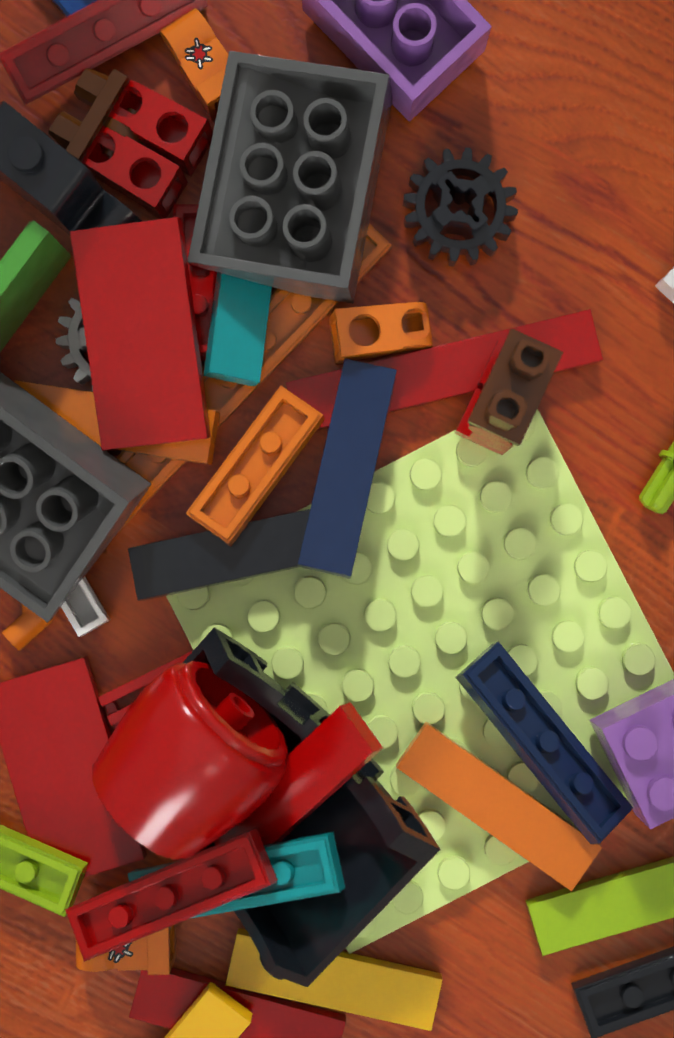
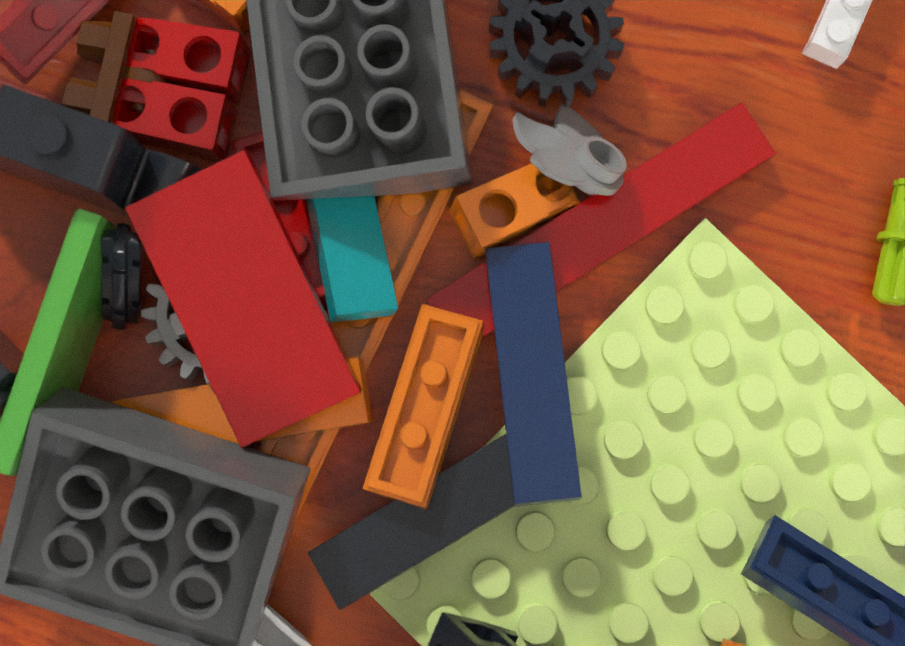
camera: 25 degrees left, 5 degrees down
reddish brown hips [455,328,563,455] -> none
none -> black axle [101,223,142,330]
none -> light grey plate [512,104,627,196]

